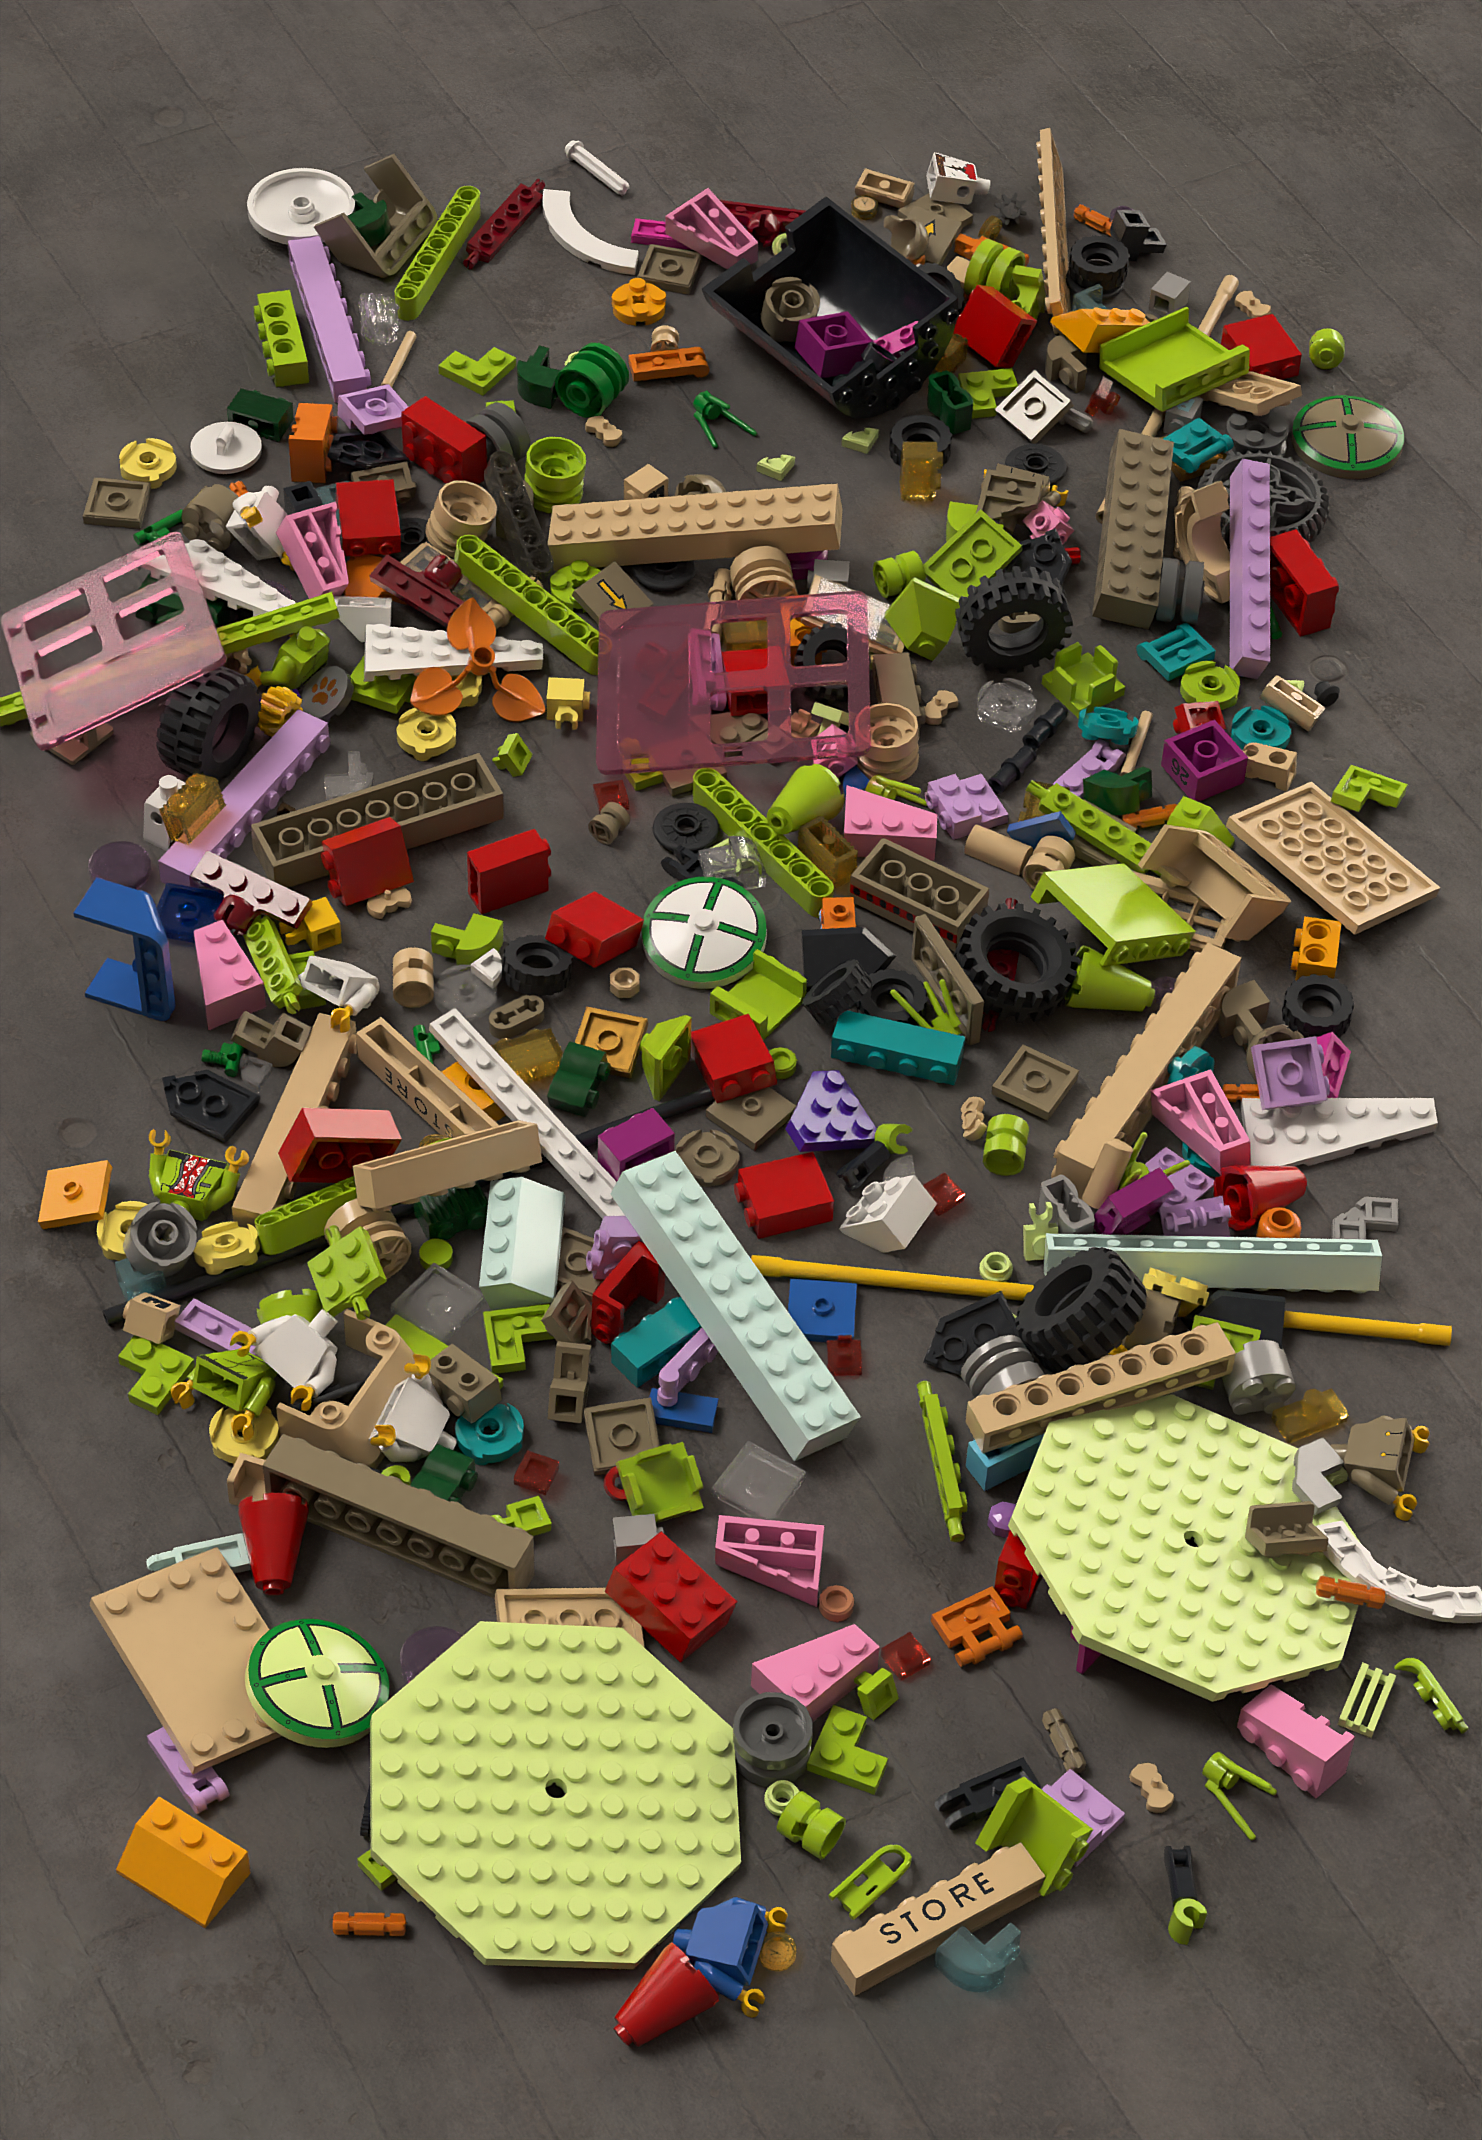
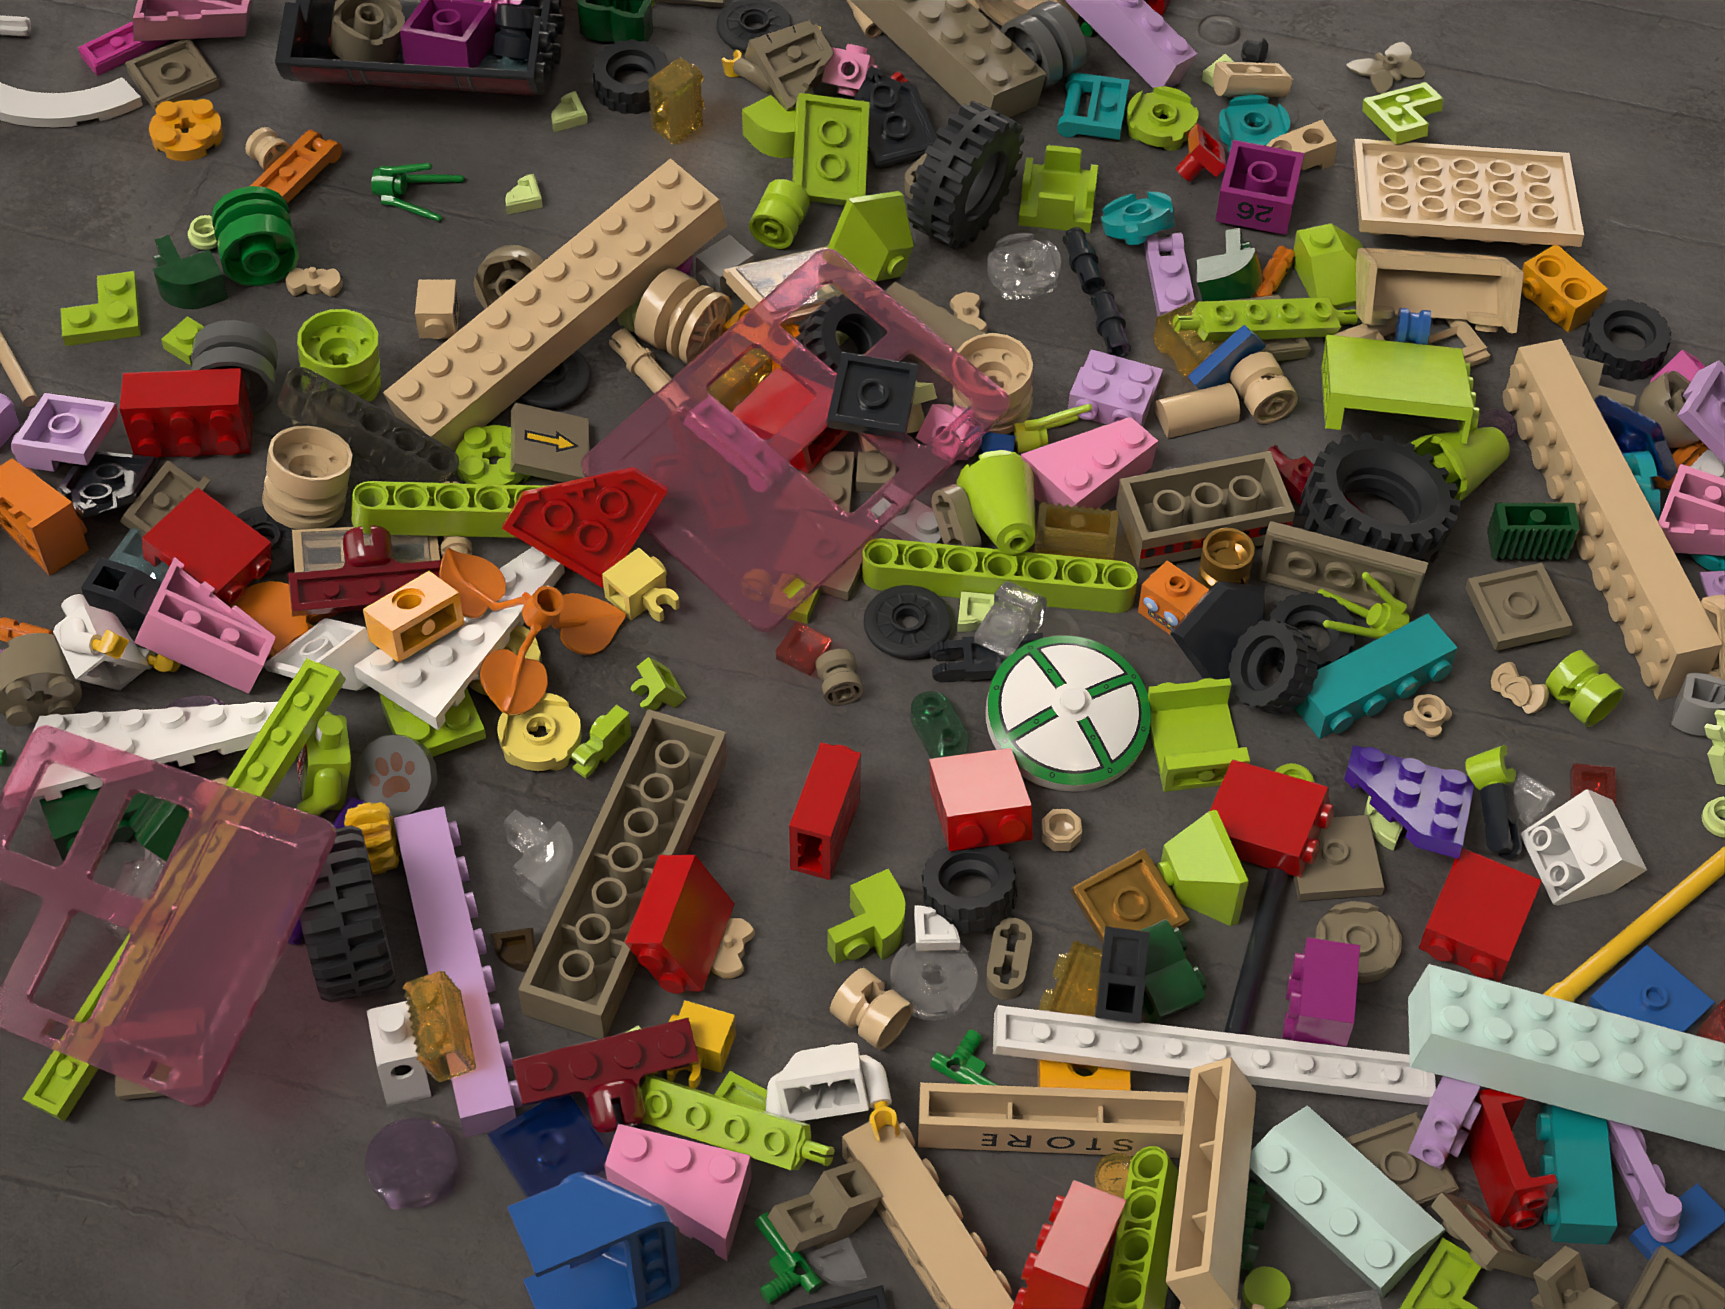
camera: 45 degrees left, 5 degrees up
tan bar [1120,711,1153,776] -> none
none -> light orange brick [363,571,465,663]
none -> red plate [502,467,668,589]
none -> lime plate [571,704,632,778]
none -> black plate [827,352,919,440]
none -> light grey plate [868,485,944,544]
none -> clear green plate [910,691,969,759]
none -> dark tan beam [931,484,982,548]
none -> black brick [1095,926,1150,1023]
none -> pearl gold wheel [1197,528,1255,589]
none -> dark tan piece [1346,42,1425,94]
none -> blue wheel [1395,307,1431,345]
none -> tan plate [1403,694,1452,737]
none -> dark green brick [1487,502,1580,560]
none -> clear blue plate [1594,394,1677,481]

